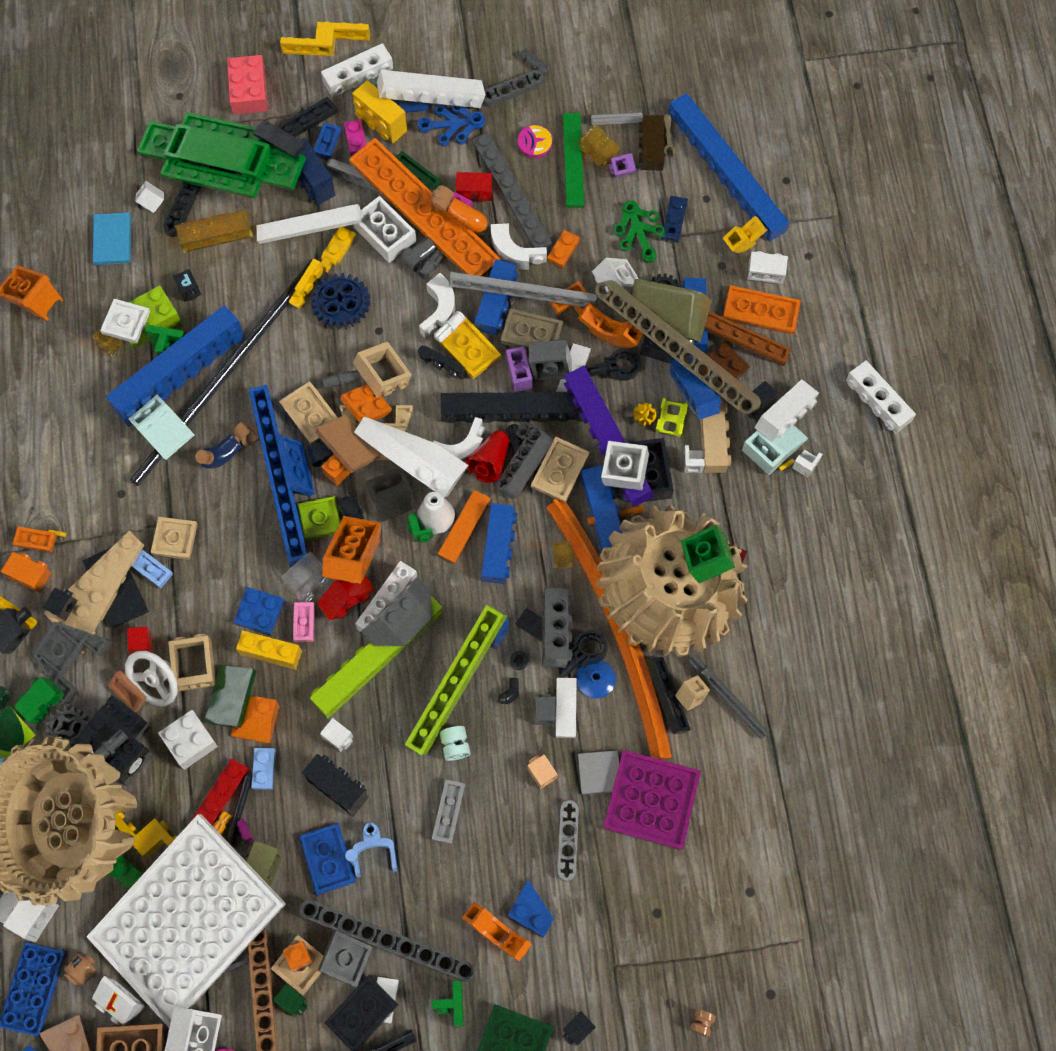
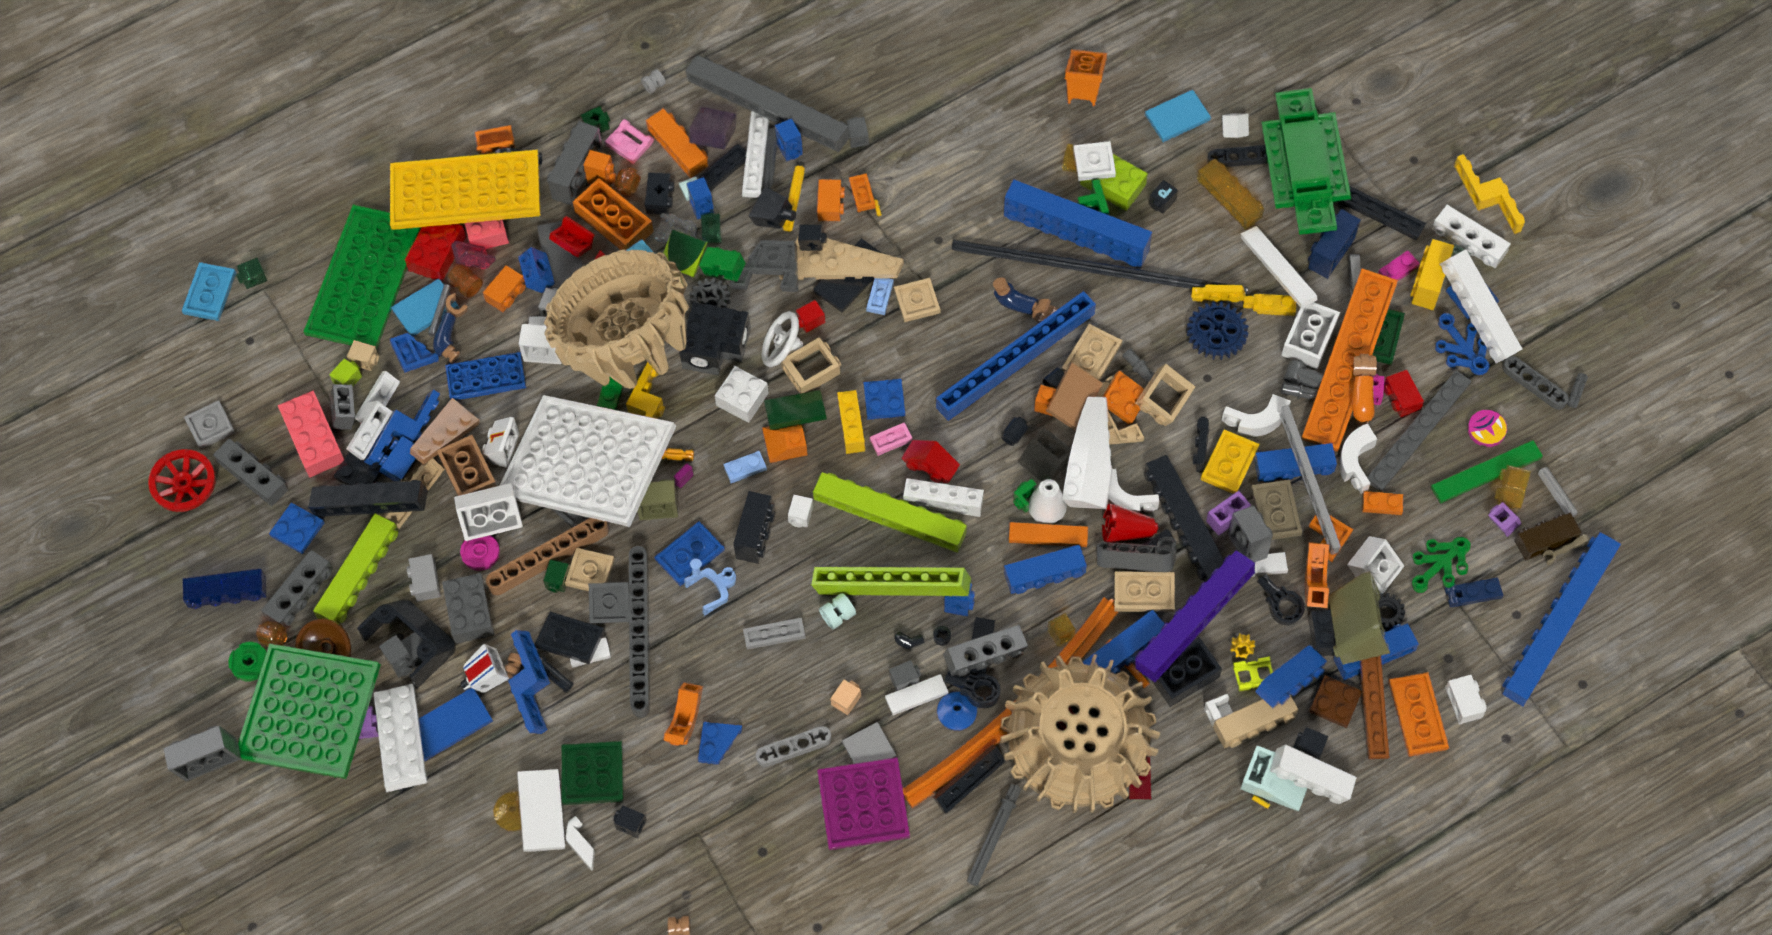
camera: 70 degrees right, 5 degrees down
medium nougat head [64,953,96,986] -> none
dark grey pin [93,728,128,759] -> none
nougat tile [108,670,147,712] -> none
light aqua slope [129,394,194,460] -> none
red plate [190,758,250,826] -> none
black piece [226,775,252,847] -> none
coral brick [227,55,268,115] -> none
black tile [253,119,306,159] -> none
blue tile [276,435,315,496] -> none
clear brick [280,552,330,602] -> none
orange brick [283,941,313,972] -> none
lime tile [297,496,340,541] -> none
blue plate [314,123,341,159] -> none
orange brick [322,516,381,584] -> none
dark grey wedge [361,577,432,646] -> none
green bracket [432,981,464,1028] -> none
white axle [434,311,465,342] -> none
dark tan beam [595,280,761,414] -> none
white brick [601,441,649,490] -> none
tan brick [675,675,710,711] -> none
green brick [681,524,735,584] -> none
yellow brick [723,216,768,253] -> none
white panel [792,450,823,478] -> none
white brick [846,360,916,434] -> none

